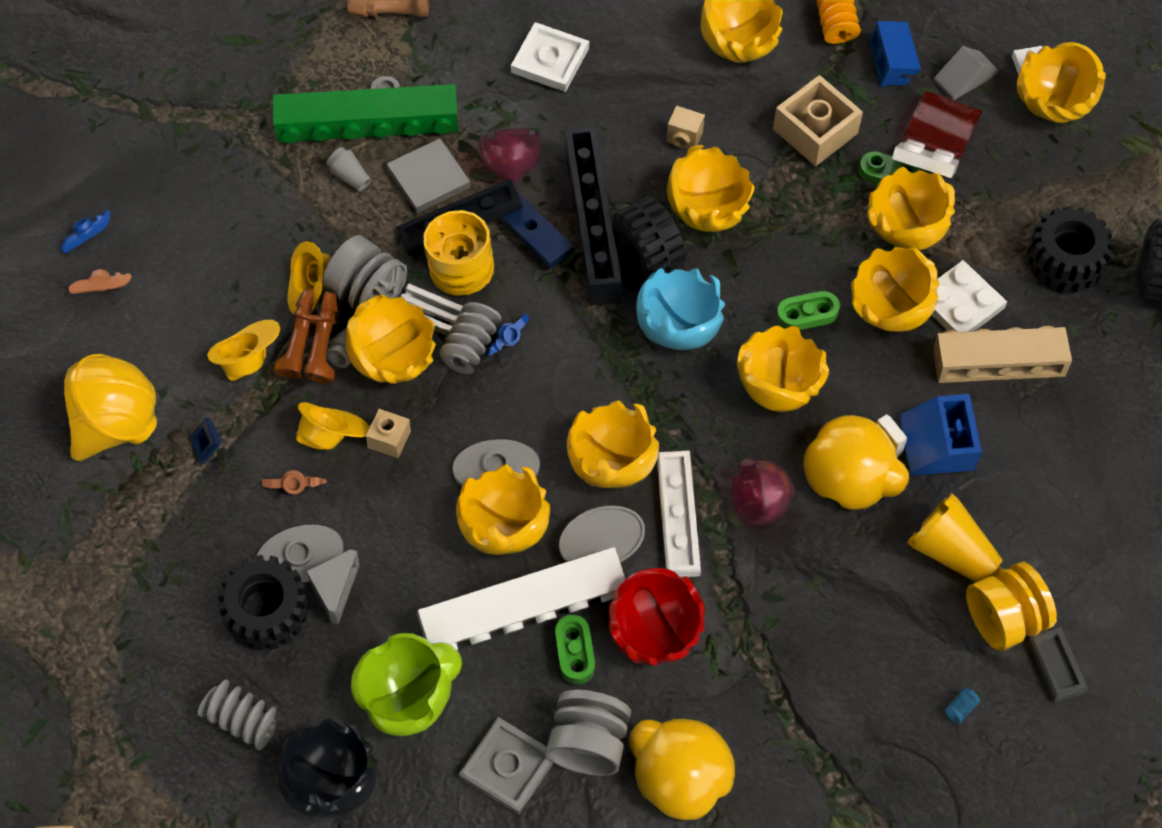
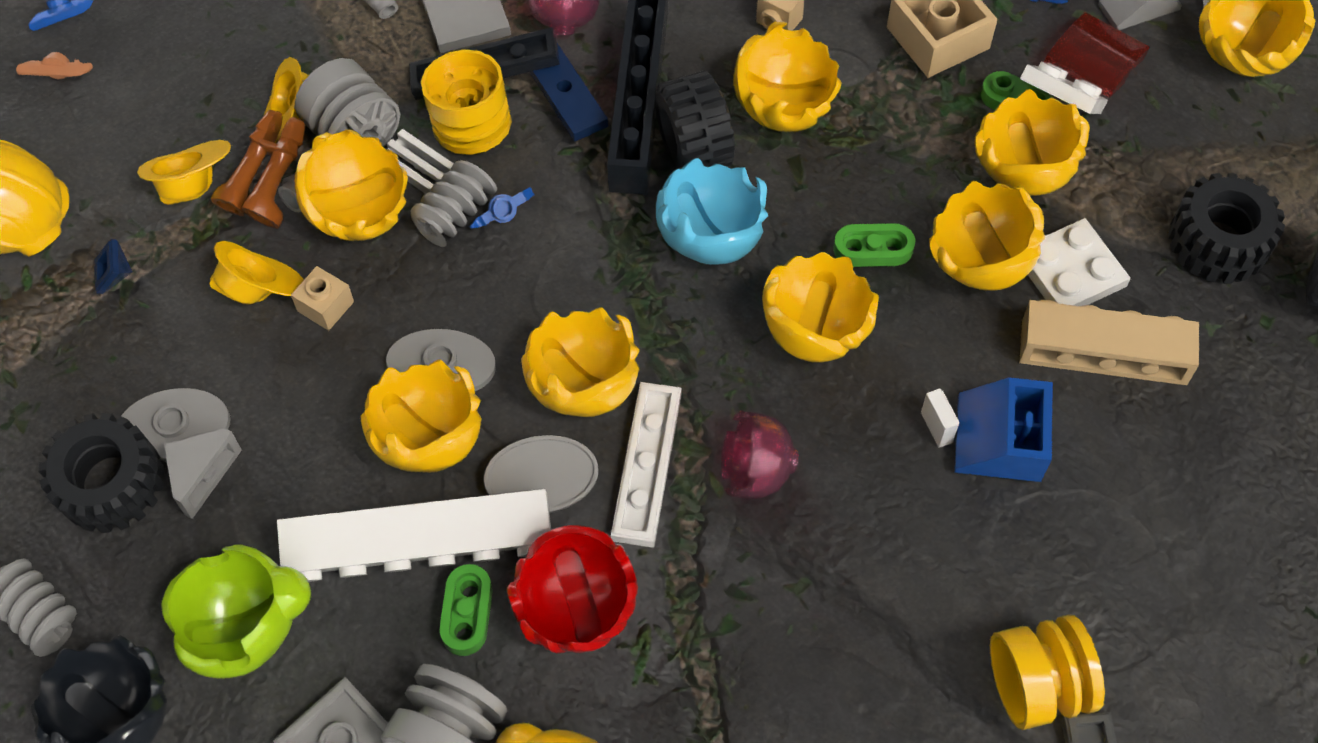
camera: 15 degrees right, 0 degrees up
nougat piece [262,470,326,495] -> none
yellow piece [804,415,909,510] -> none
yellow cone [907,493,1003,582] -> none

